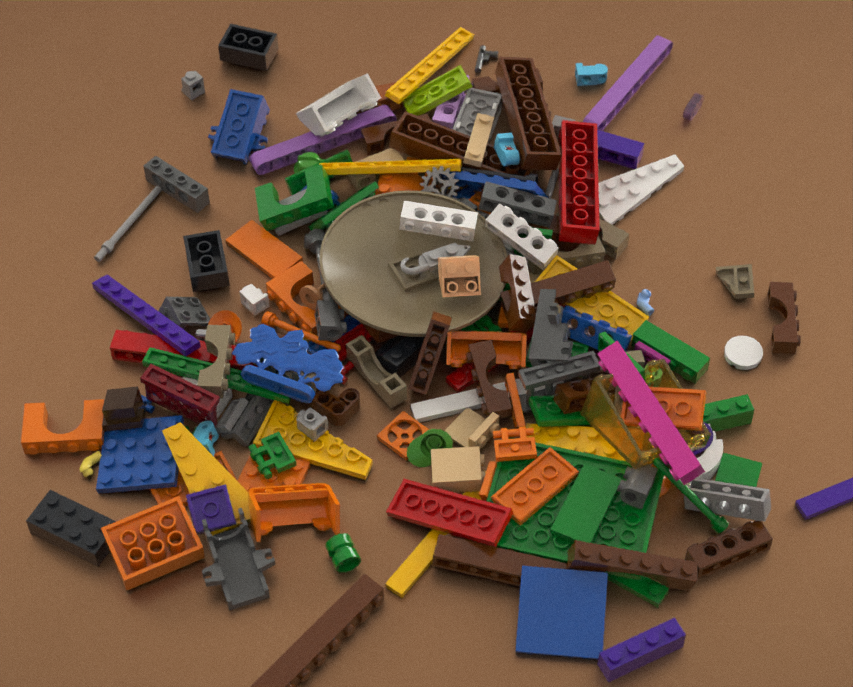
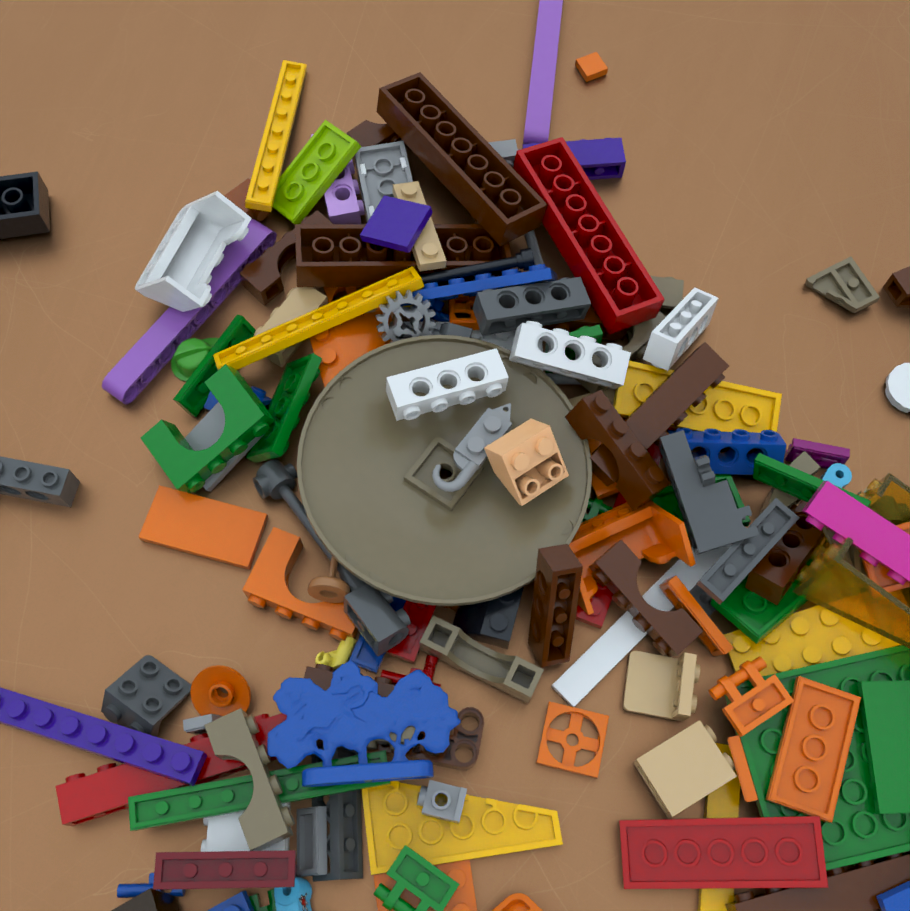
camera: 30 degrees left, 15 degrees up
black brick [183,230,230,292] -> none
blue piece [208,89,270,165] -> none
white brick [239,283,270,316] -> none
orange piece [261,311,341,352] -> none
bright green piece [407,429,453,467] -> none
dark grey hose [475,45,499,73] -> none
medium azure leg [494,133,520,166] -> none
medium azure leg [575,63,608,86] -> none
white wing [599,155,684,225] -> none
green brick [631,320,710,384] -> none
light blue arm [637,289,654,316] -> none
beam [683,93,704,121] -> none
none -> dark purple tile [360,195,433,253]
none -> orange tile [575,52,608,82]
none -> white brick [643,287,719,371]

